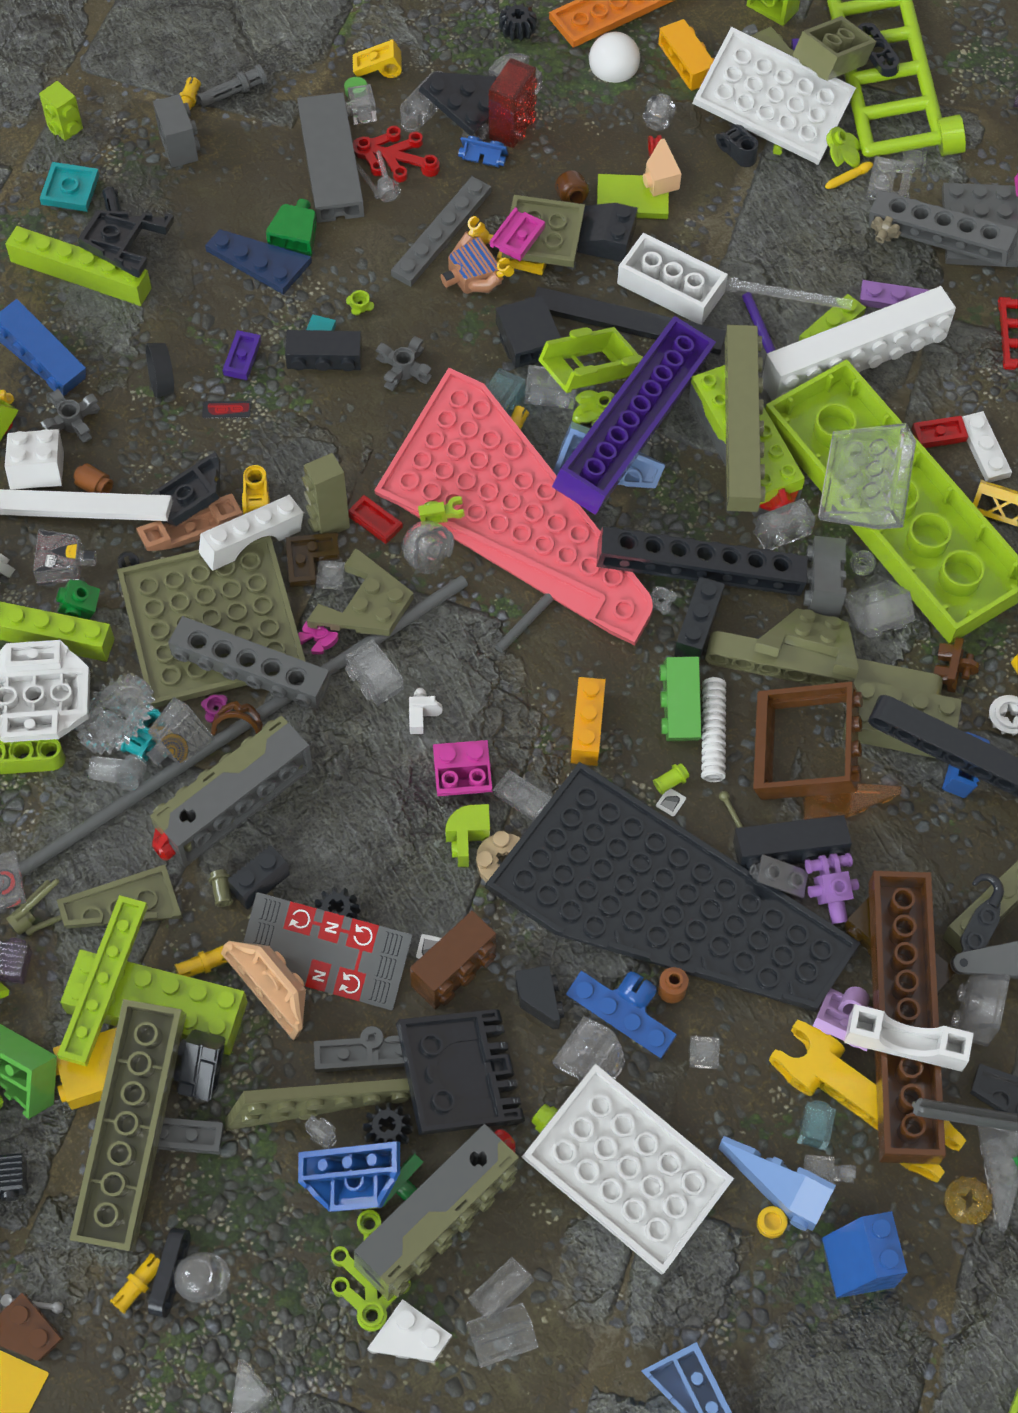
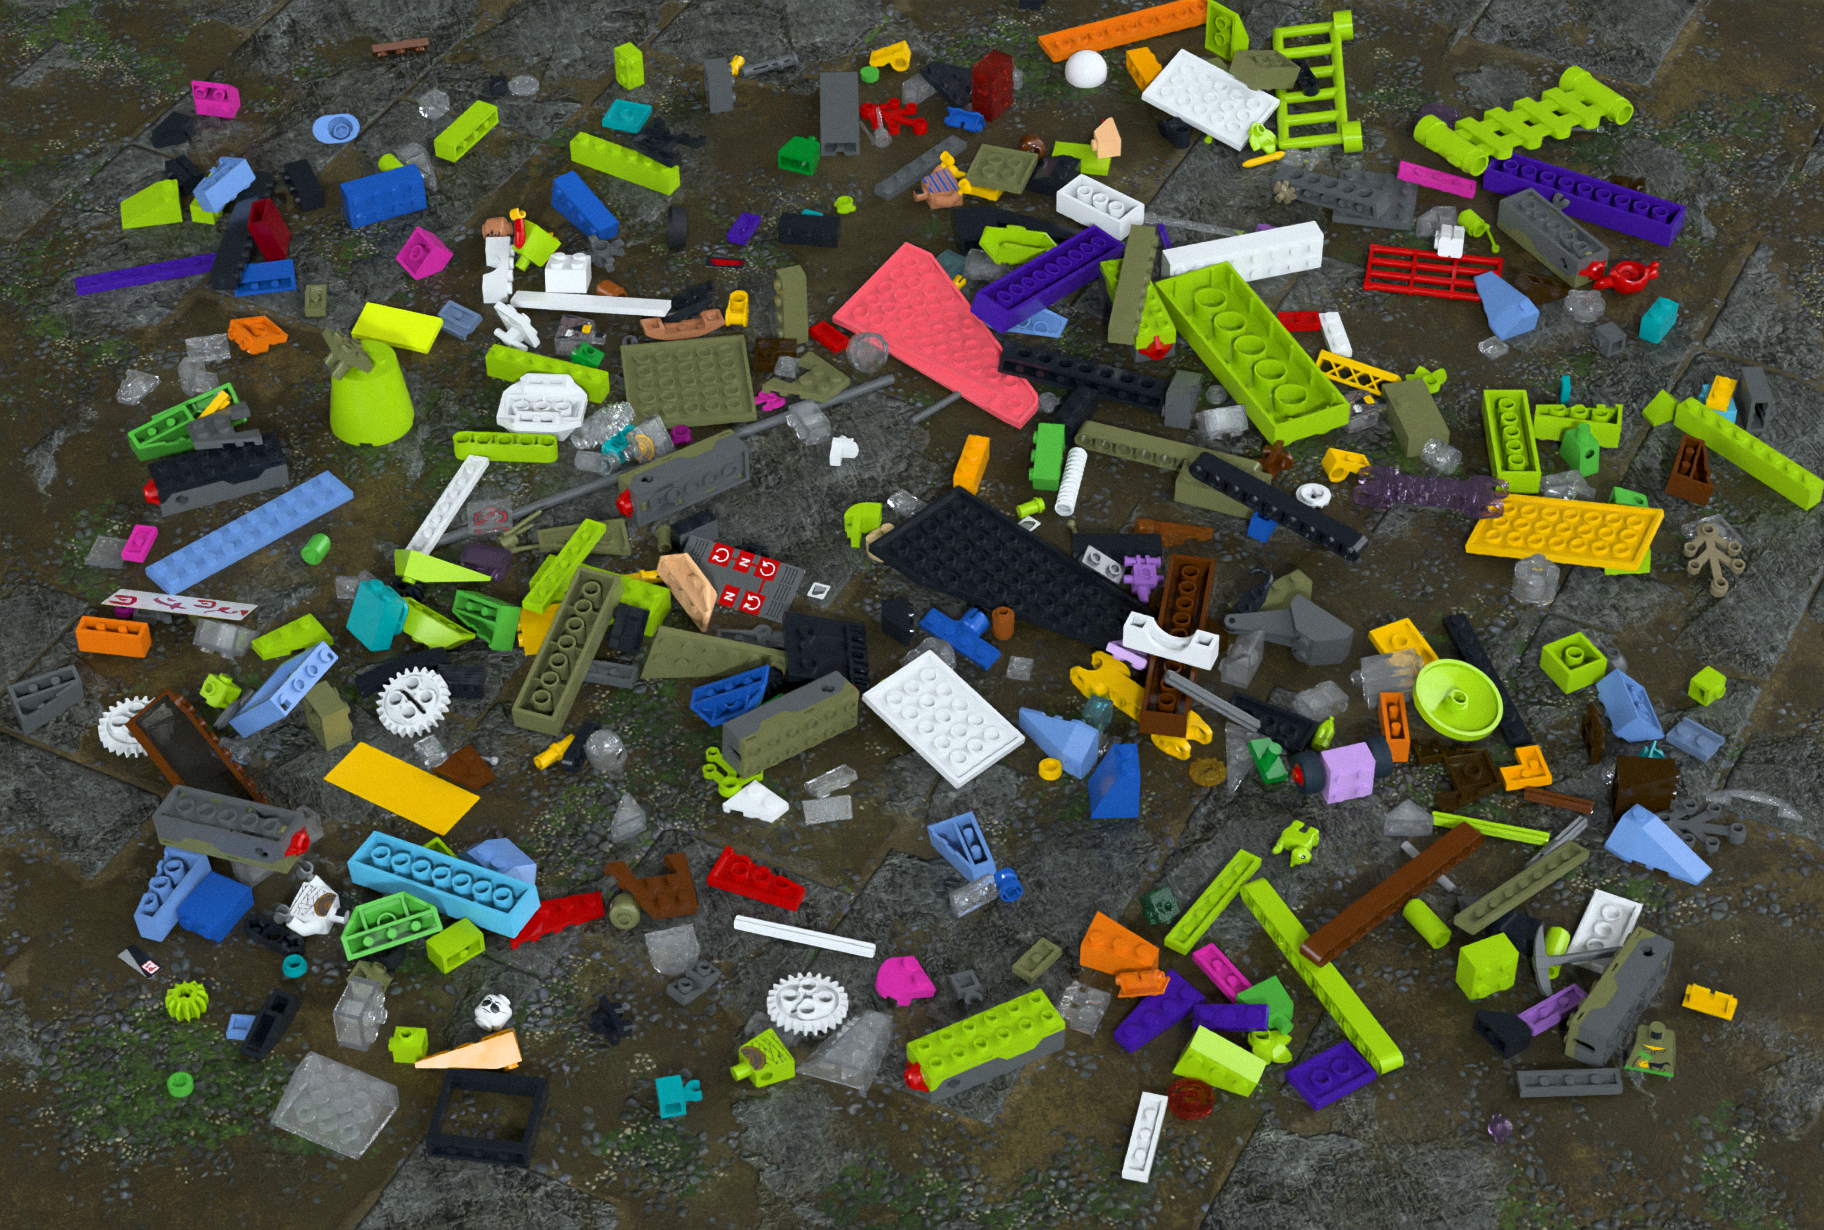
camera: 10 degrees right, 20 degrees down
dark grey brick [168,616,331,709] -> none
white arch [199,495,303,571] -> none
dark blue wing [205,229,312,295] -> none
reddish brown helmet [211,701,263,735] -> none
clear plate [304,1115,337,1149] -> none
clear brick [345,84,377,125] -> none
dark grey pin [376,336,432,391] -> none
reddish brown brick [410,911,496,1010] -> none
lime plate [418,496,465,526] -> none
dark pink slope [433,740,492,796] -> none
dark pink plate [490,208,545,261] -> none
black gear [499,2,537,41] -> none
clear head [643,94,676,131] -> none
reddish brown window [753,682,863,800] -> none
clear brick [754,498,816,550] -> none
olive wing [754,608,859,679] -> none
clear slope [818,423,916,530] -> none

